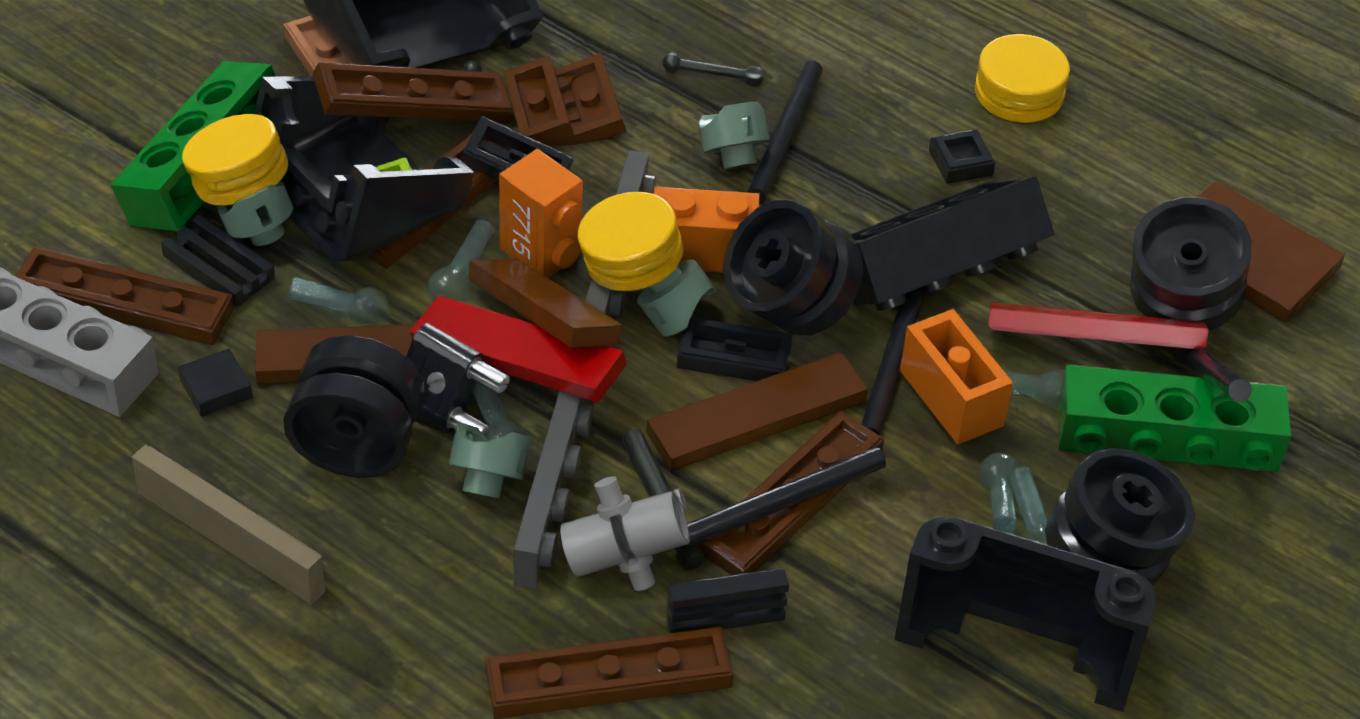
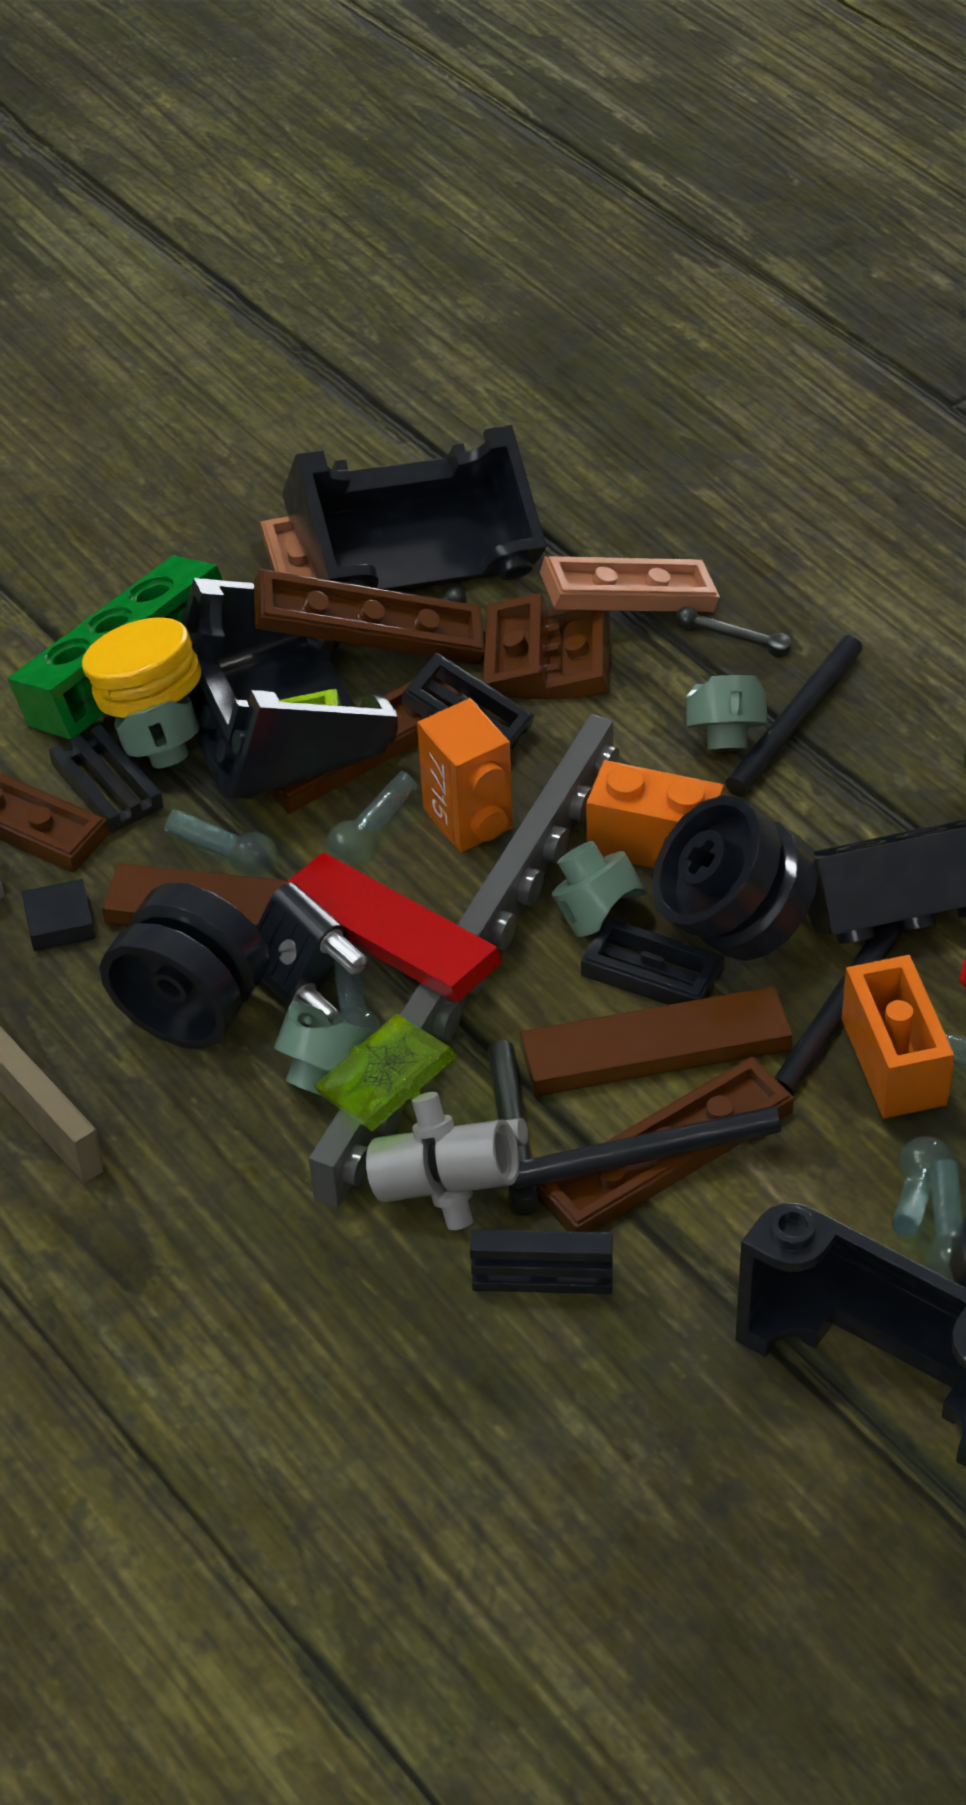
camera: 20 degrees right, 0 degrees up
reddish brown tile [468,258,622,348] -> none
reddish brown tile [485,627,733,719] -> none
yellow head [578,192,683,291] -> none
none -> clear neon green piece [314,1013,457,1132]
none -> nougat tile [540,556,720,612]

